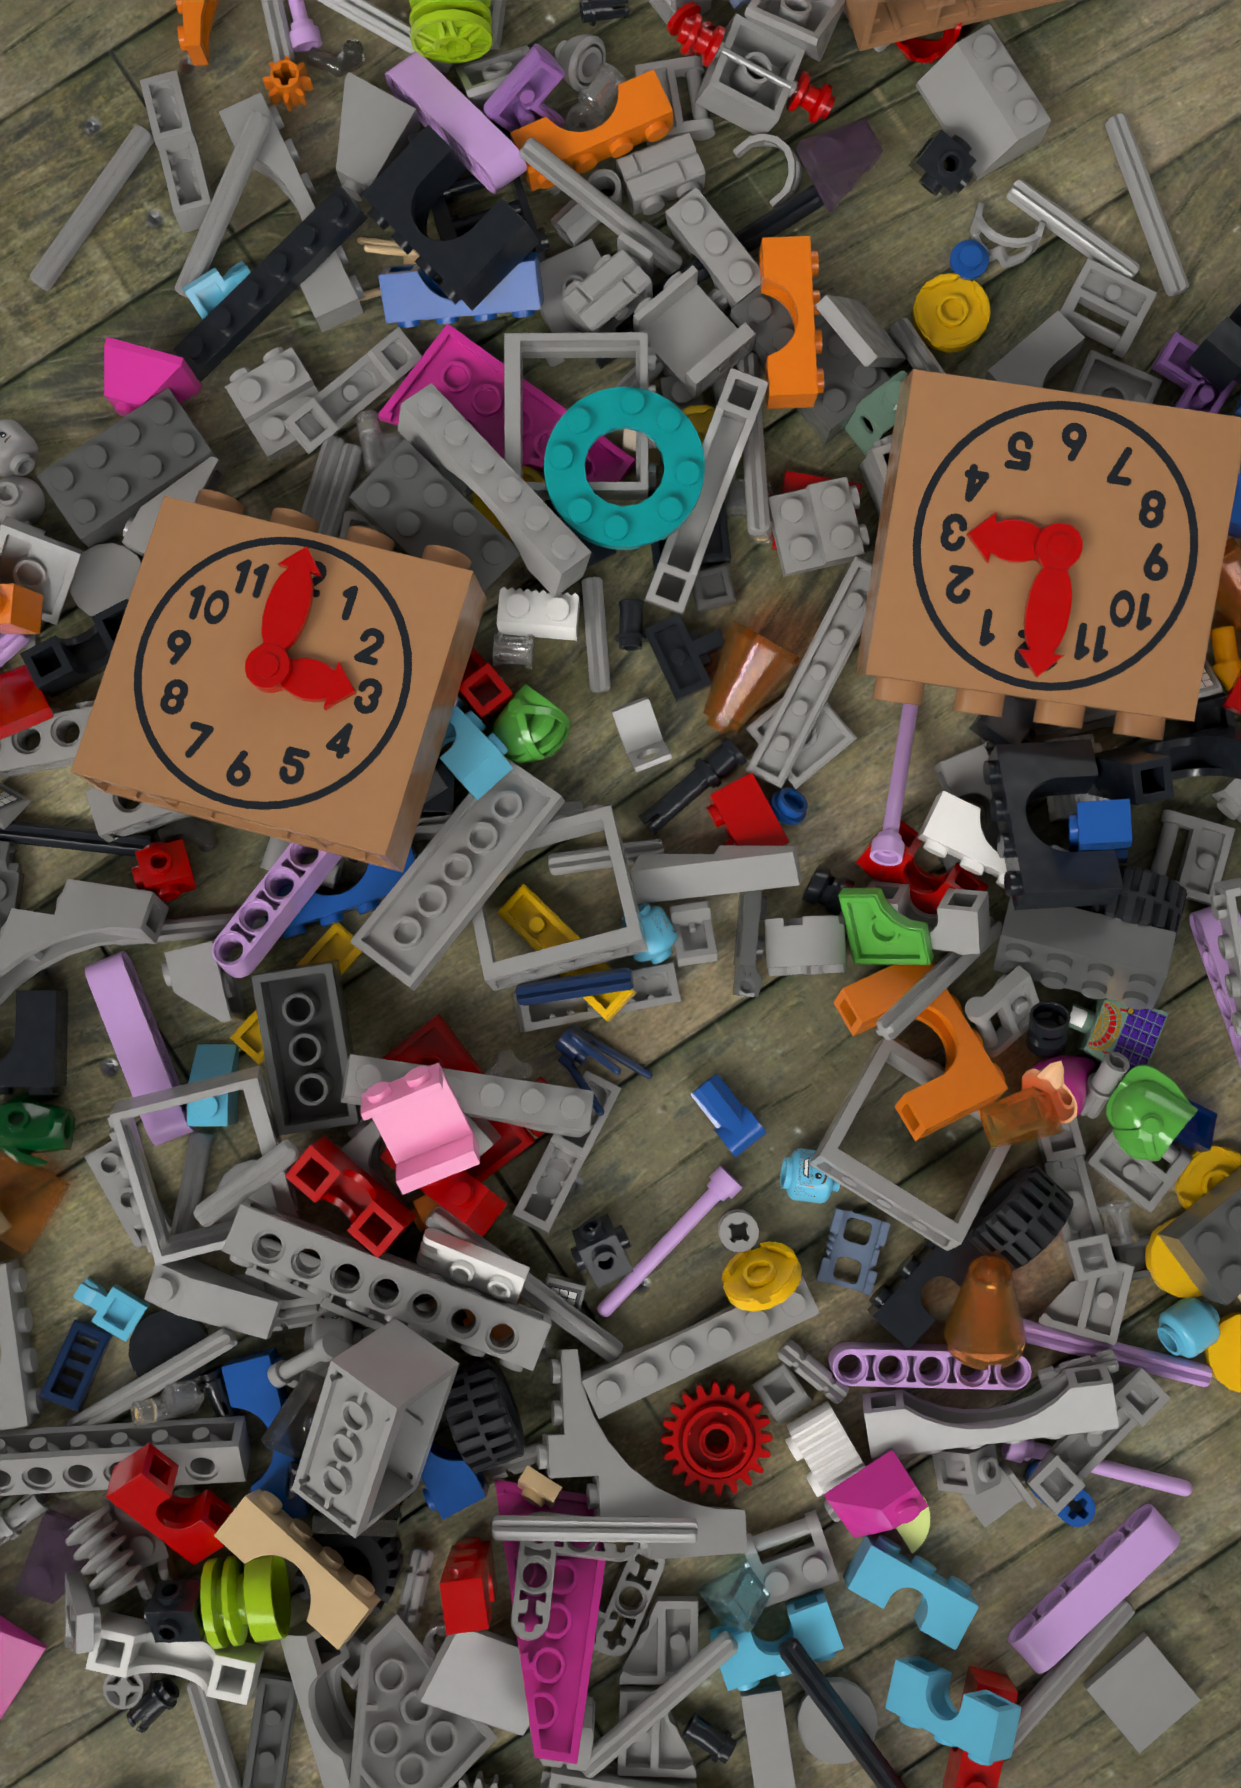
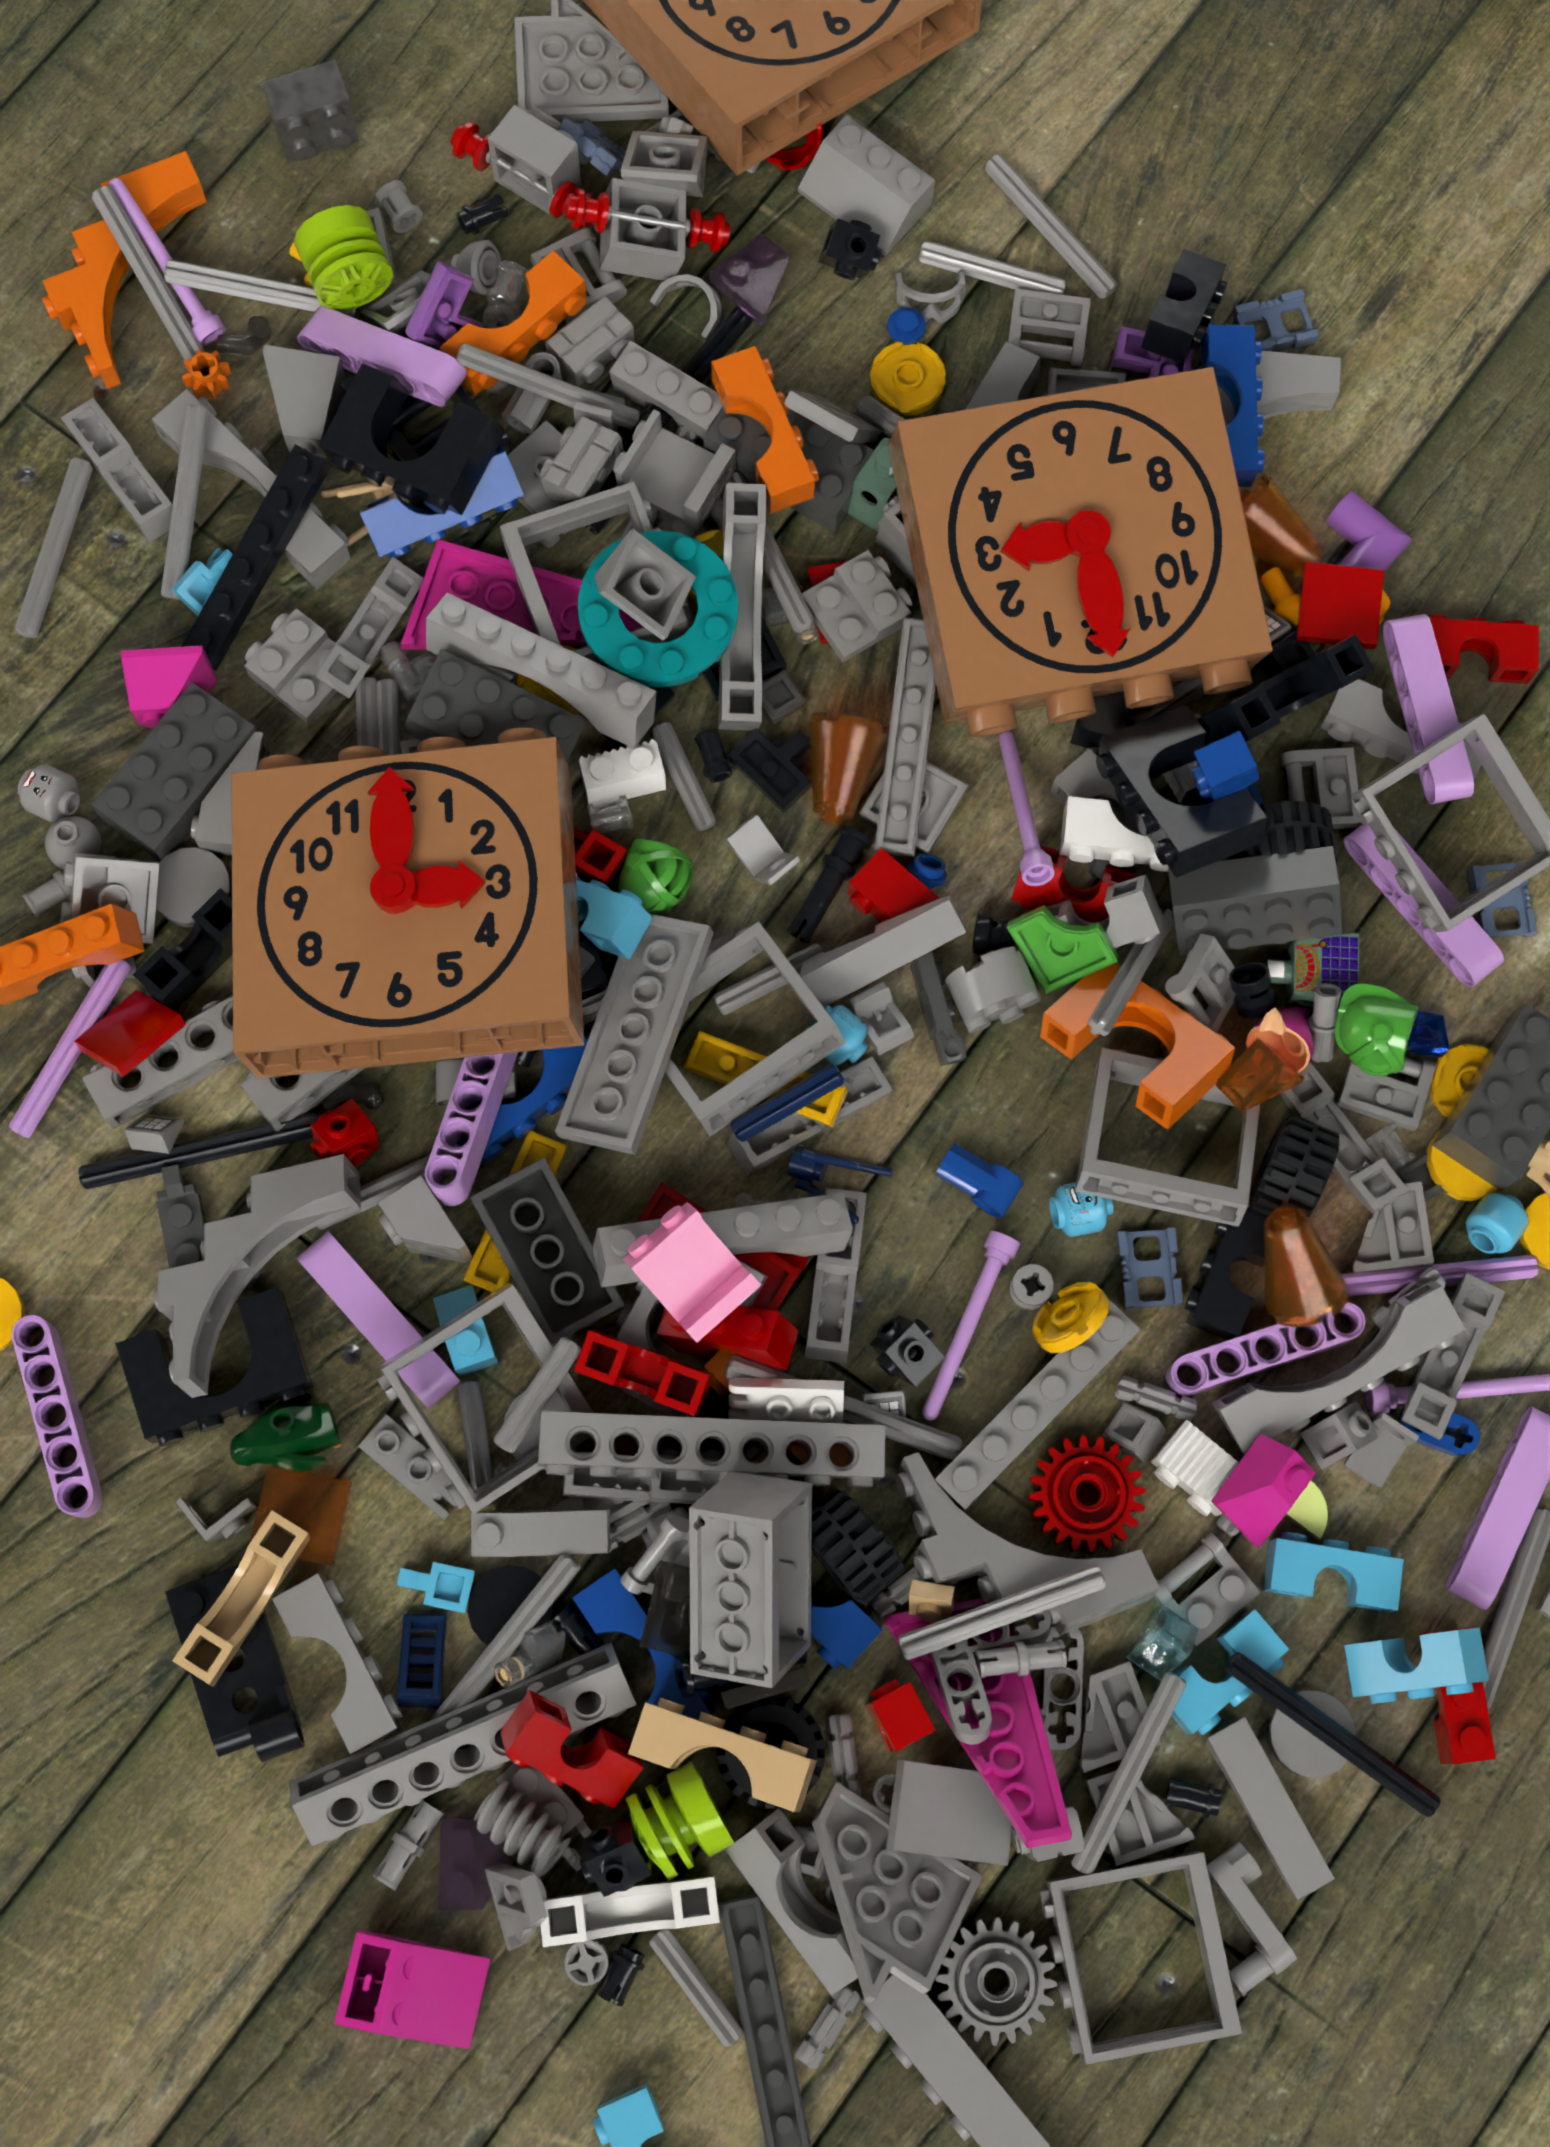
camera: 25 degrees left, 10 degrees down
none -> light grey slope [594,529,696,641]
none -> light grey pin [975,1639,1067,1678]

